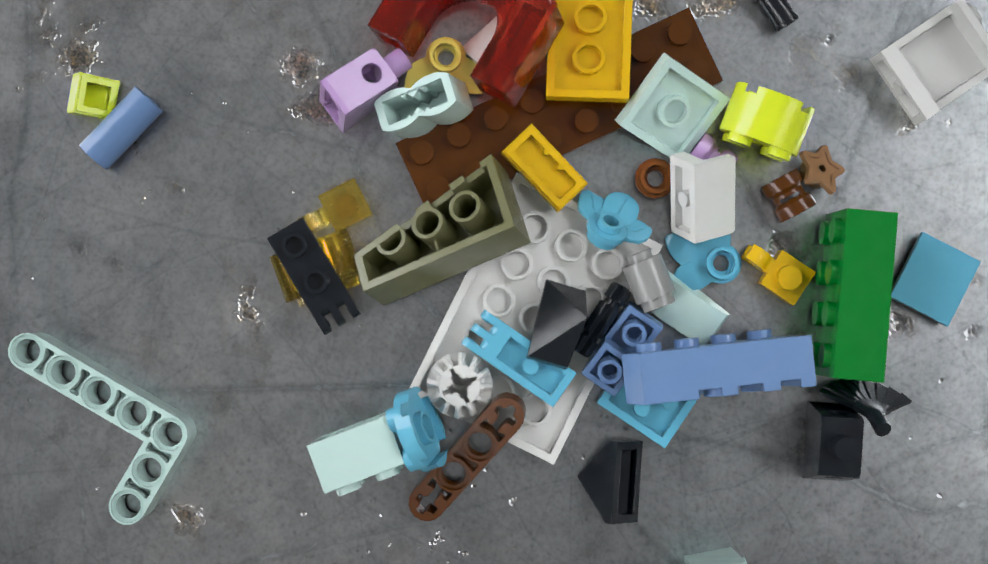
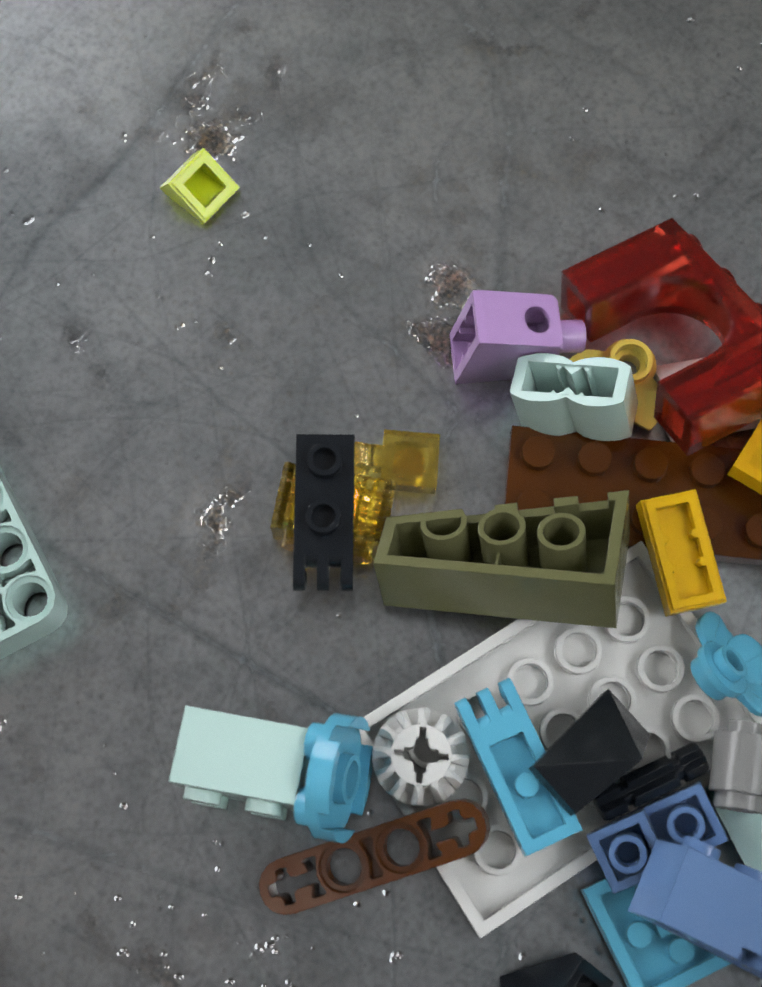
camera: 30 degrees right, 15 degrees down
medium blue piece [79,86,163,170] -> none

